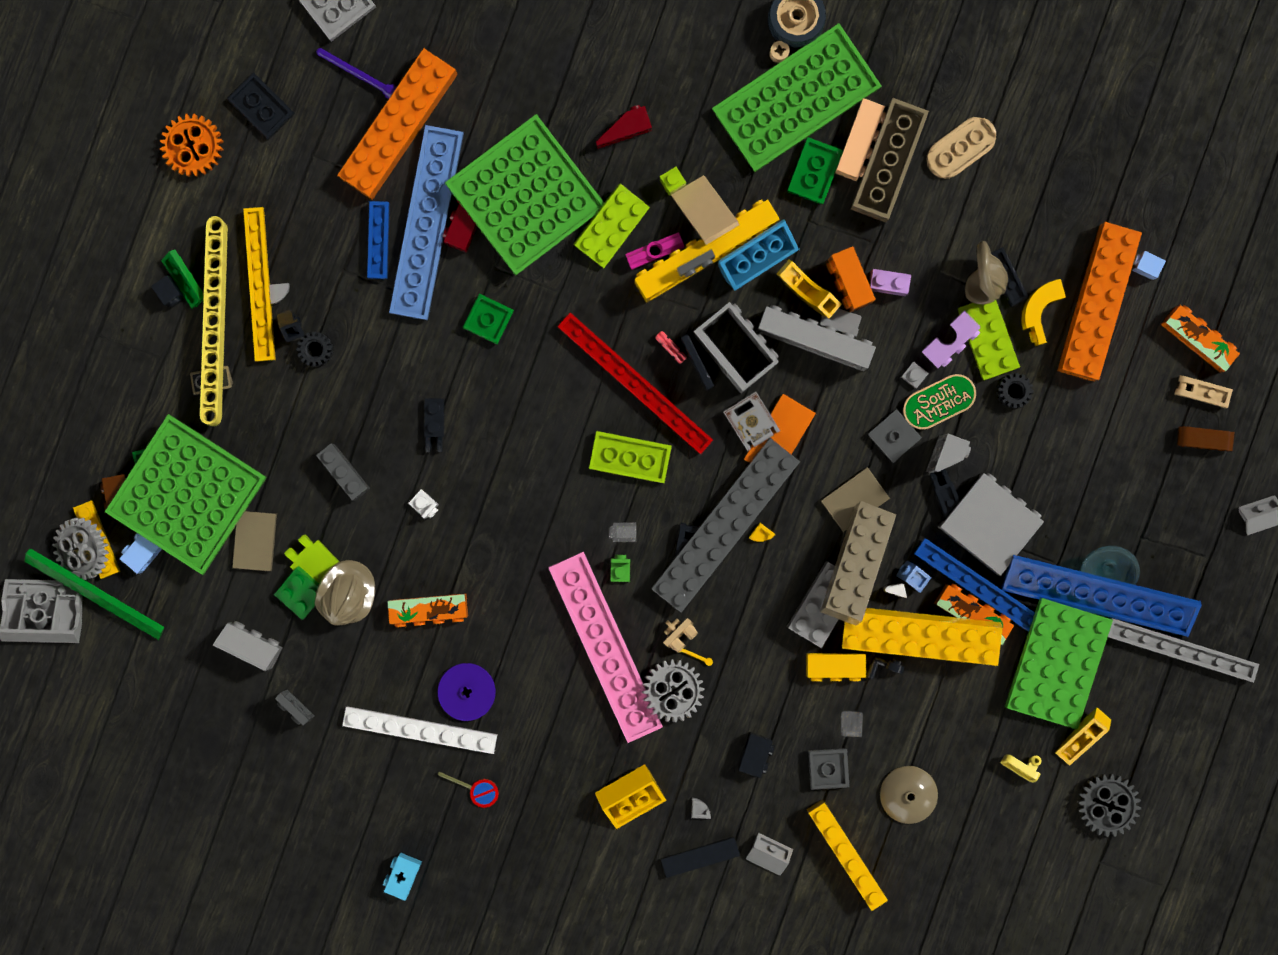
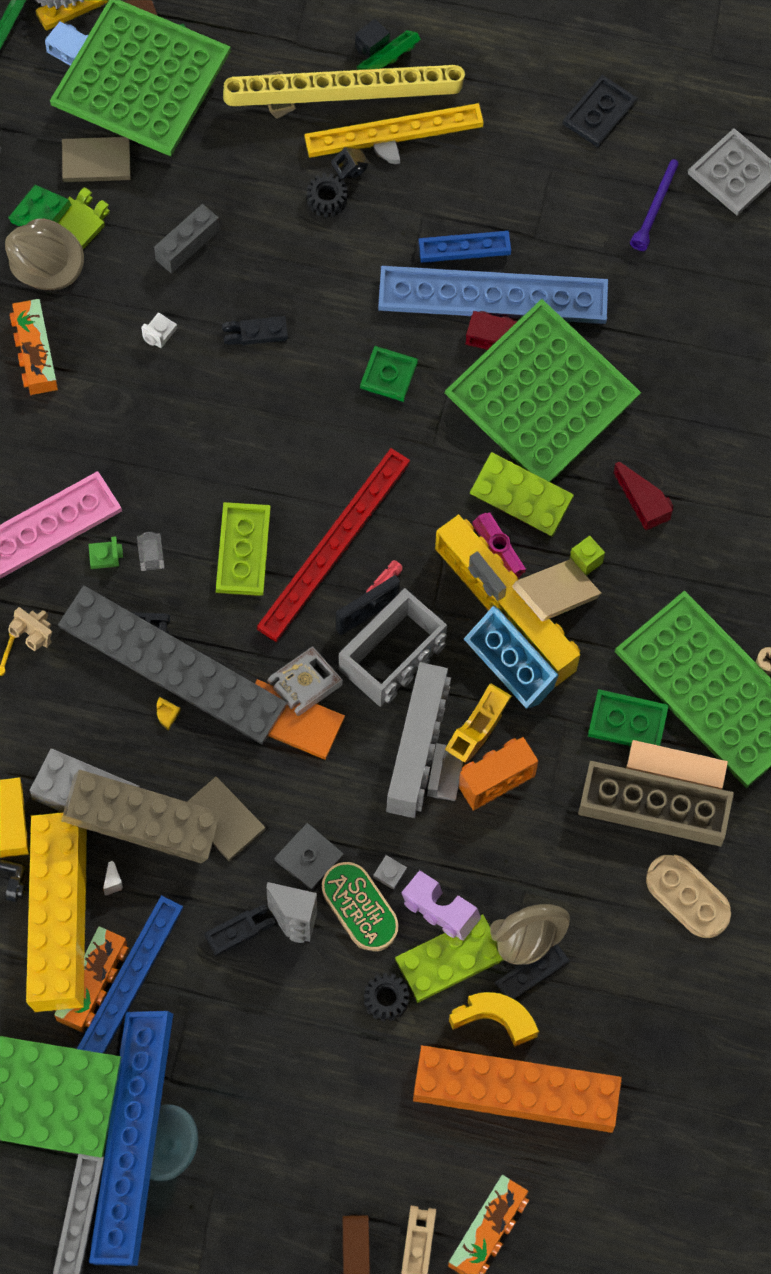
camera: 80 degrees right, 20 degrees down
orange gear [160,114,224,177] -> none
orange brick [338,48,458,200] -> none
lavender brick [869,269,911,296] -> none
medium blue bracket [896,561,932,593] -> none
light grey panel [938,473,1044,576] -> none
light blue brick [1132,251,1166,280] -> none

